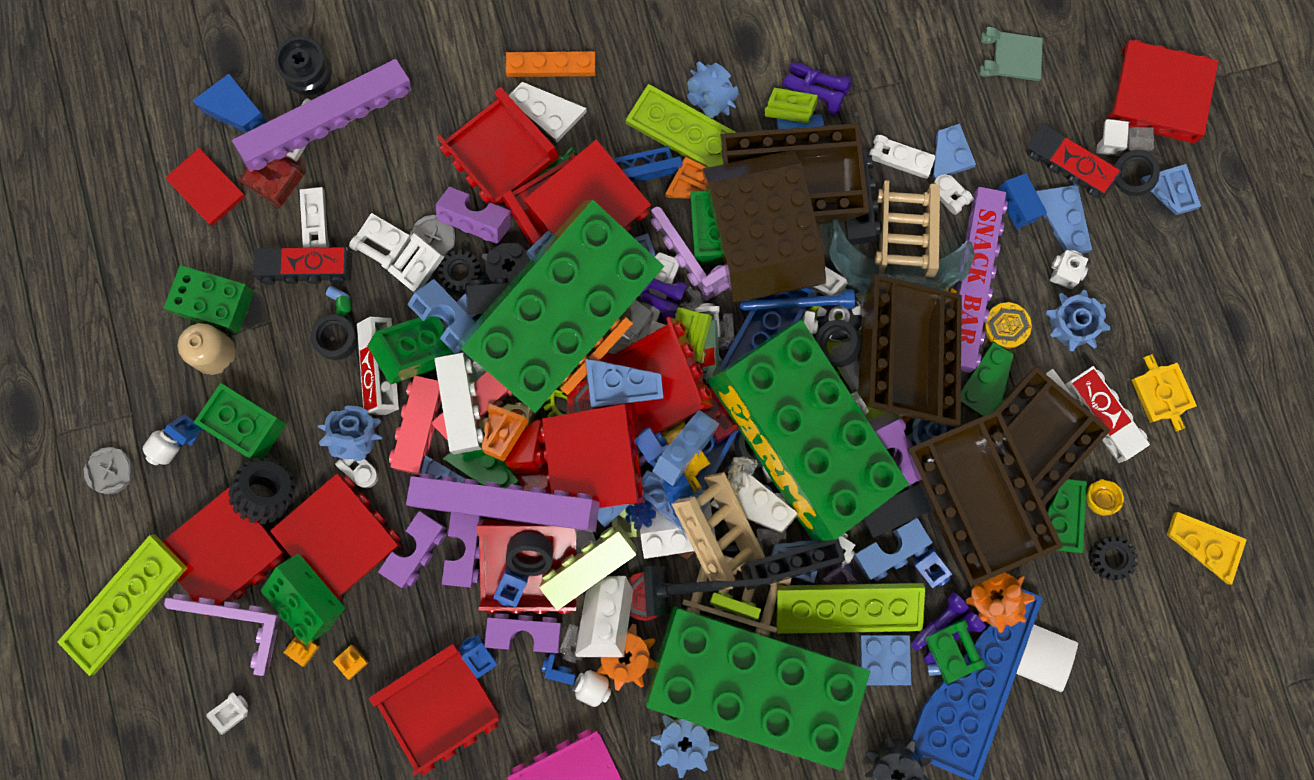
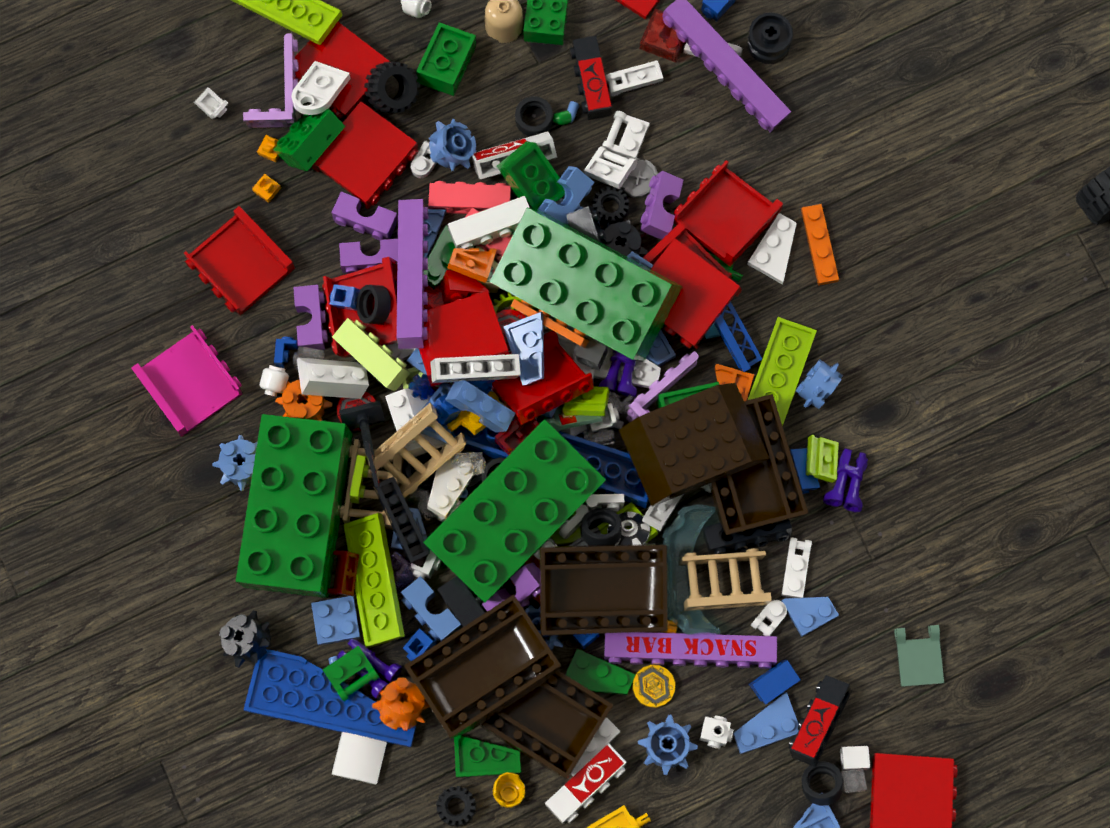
camera: 80 degrees right, 5 degrees down
blue bracket [164,414,203,446] -> none
blue bracket [459,634,497,679] -> none
blue piece [740,290,855,311] -> none
none -> white plate [292,61,350,115]
none -> dark red hinge [327,551,359,596]
none -> white brick [430,354,521,383]

